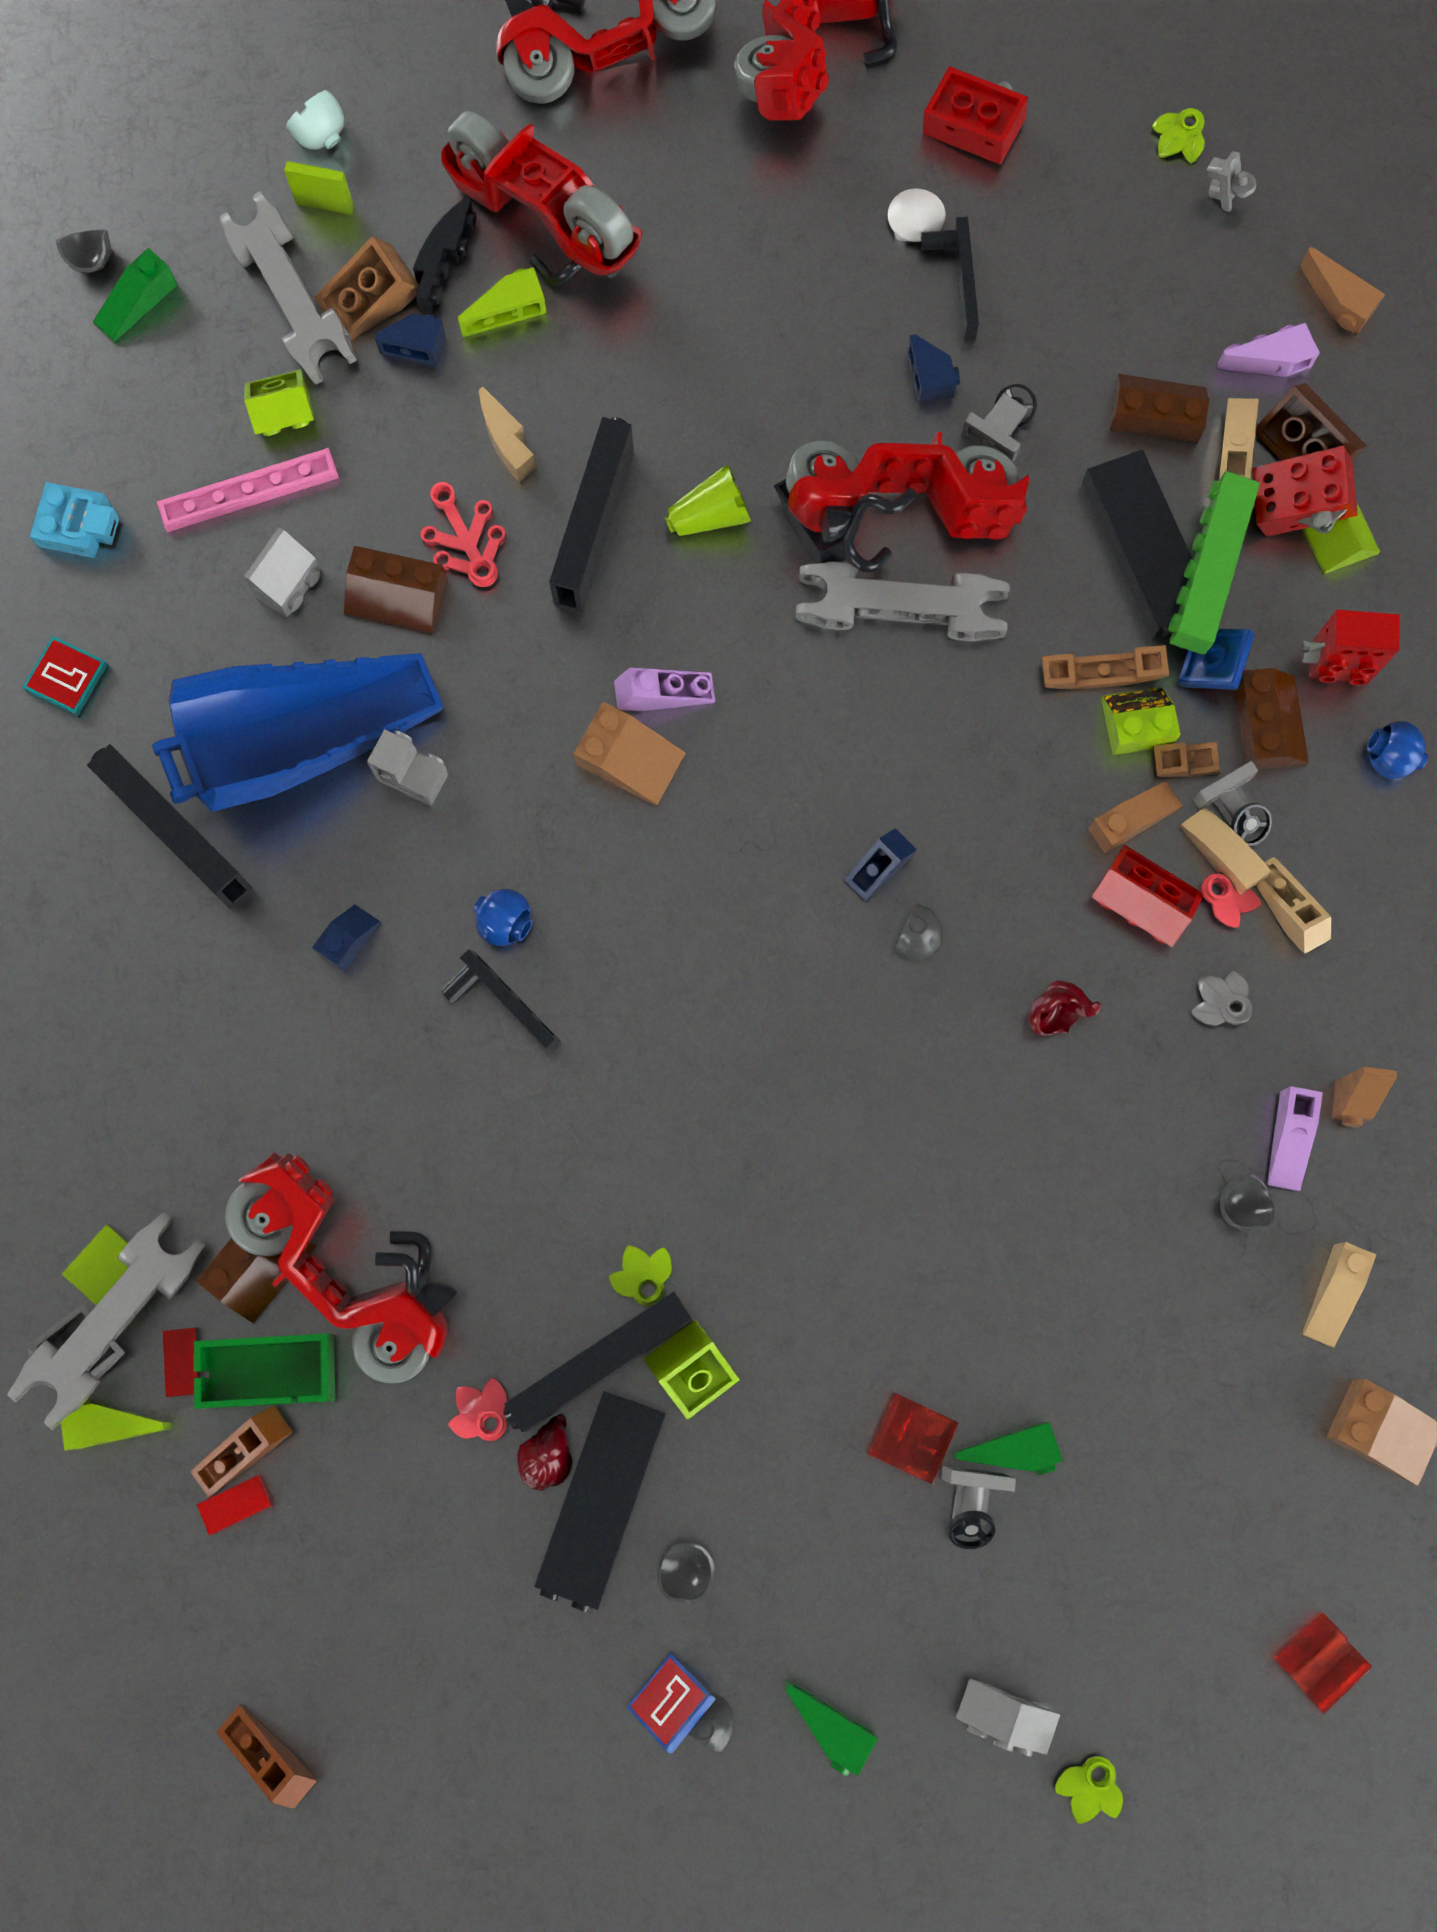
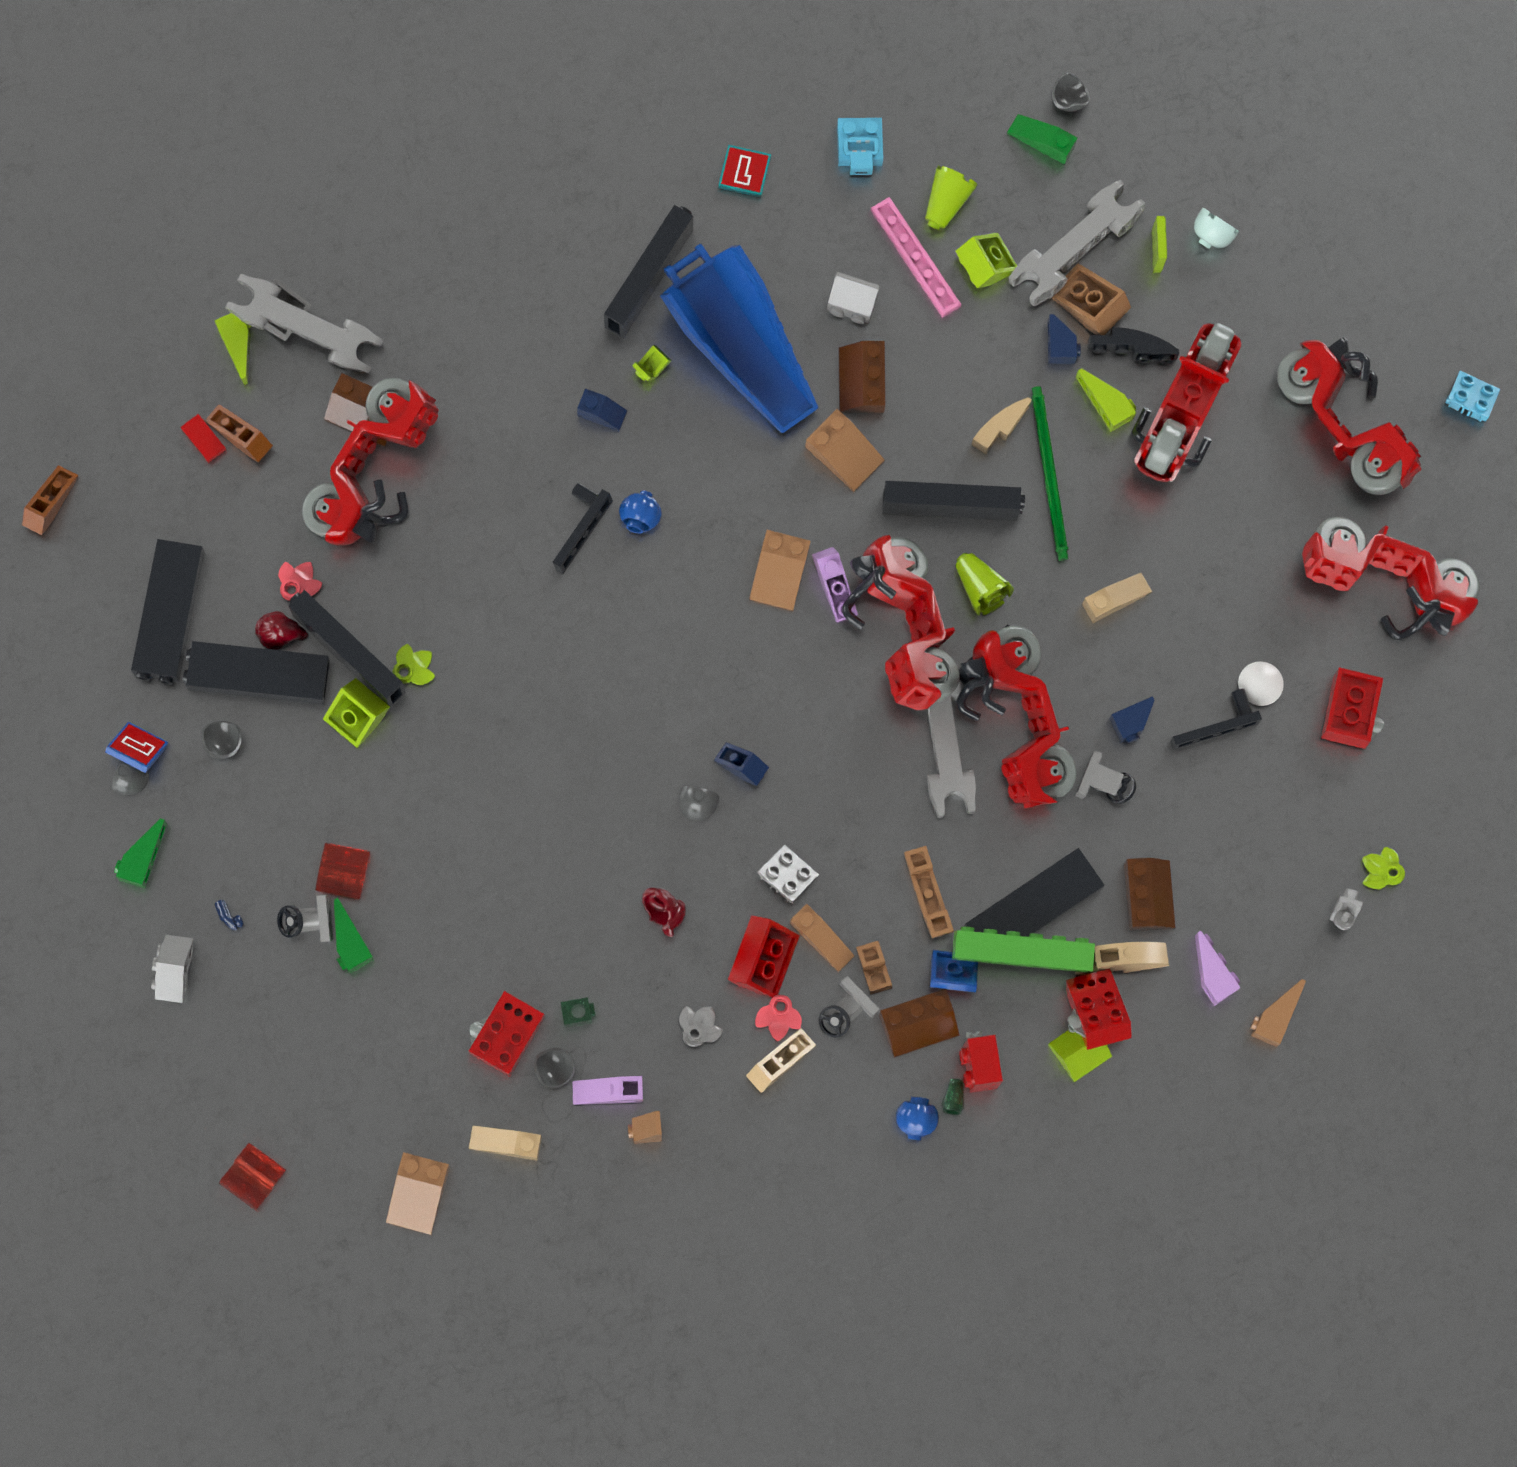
camera: 70 degrees right, 0 degrees up
lime tile [62,1224,129,1305] -> none
red tile [163,1327,201,1397] -> none
green piece [194,1333,335,1409] -> none
light grey brick [367,729,448,806] -> none
coral plant [420,482,506,587] -> none
lime plate [1055,1756,1123,1824] -> none
lime slope [1101,687,1181,755] -> none
tan slope [1180,807,1271,895] -> none
reddish brown slope [1256,383,1367,461] -> none
none -> black brick [131,539,205,684]
none -> dark blue arm [214,900,244,930]
none -> red piece [469,991,545,1077]
none -> clear green brick [560,997,596,1028]
none -> lime bracket [632,345,672,381]
none -> hinge [757,845,819,904]
none -> medium nougat slope [805,409,885,492]
none -> red piece [842,535,959,710]
none -> lime cone [925,165,978,230]
none -> clear green cone [941,1079,964,1115]
none -> green piece [1031,386,1069,561]
none -> tan slope [1082,573,1152,623]

